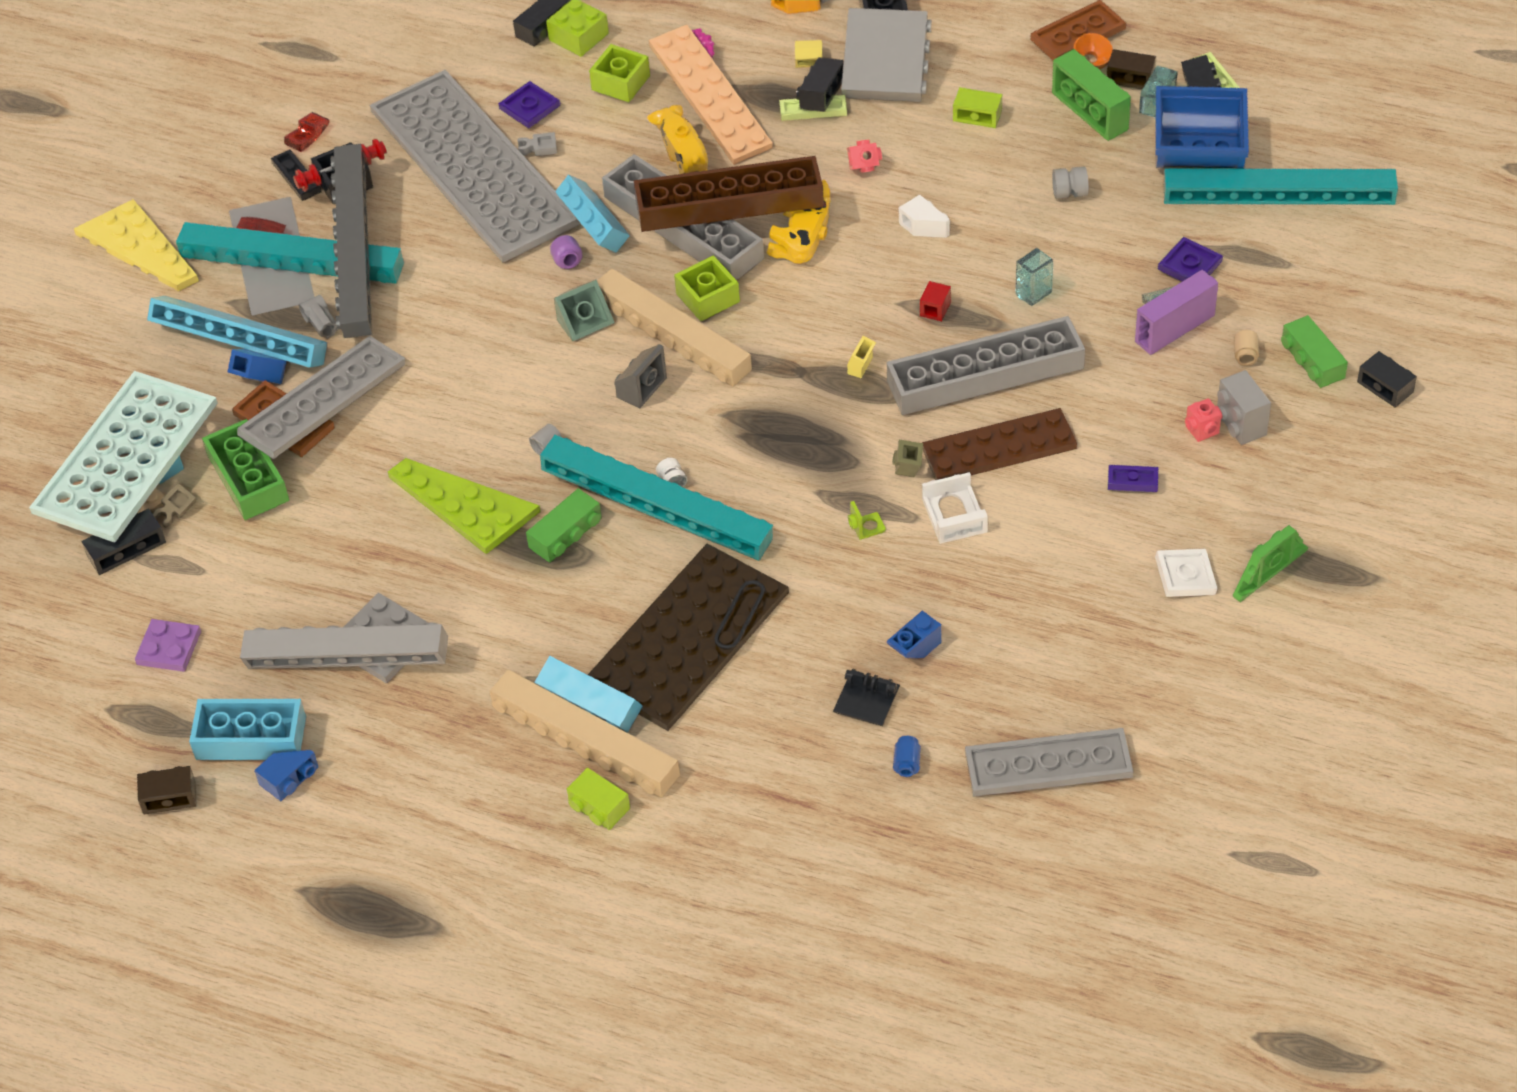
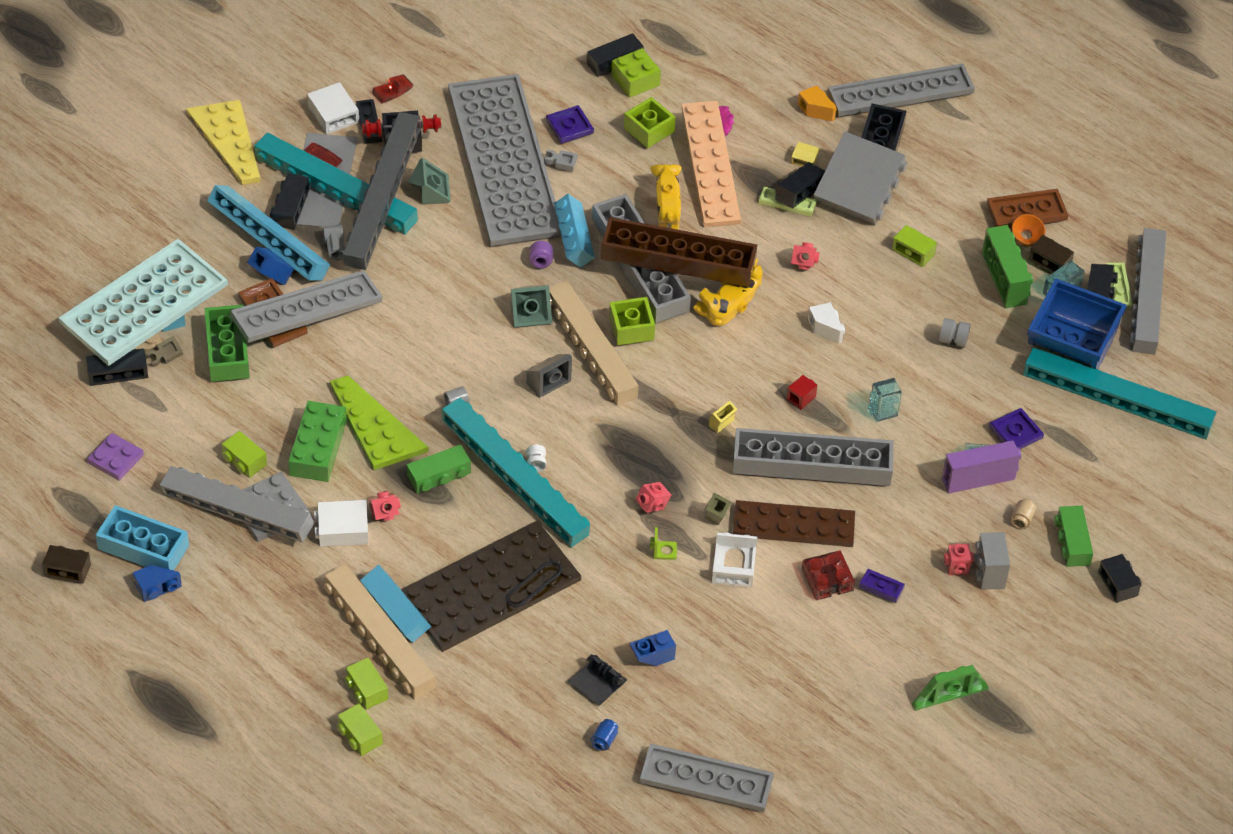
camera: 15 degrees right, 0 degrees up
white plate [1155,549,1218,597] -> none
none -> lime brick [222,431,267,478]
none -> black brick [270,173,310,230]
none -> bright green brick [288,401,347,482]
none -> white brick [307,82,359,134]
none -> white brick [314,500,368,547]
none -> lime brick [337,703,383,756]
none -> coral brick [368,491,401,521]
none -> sand green slope [408,157,451,204]
none -> coral brick [635,482,671,513]
none -> clear red piece [802,550,855,601]
none -> light grey brick [1130,228,1166,355]

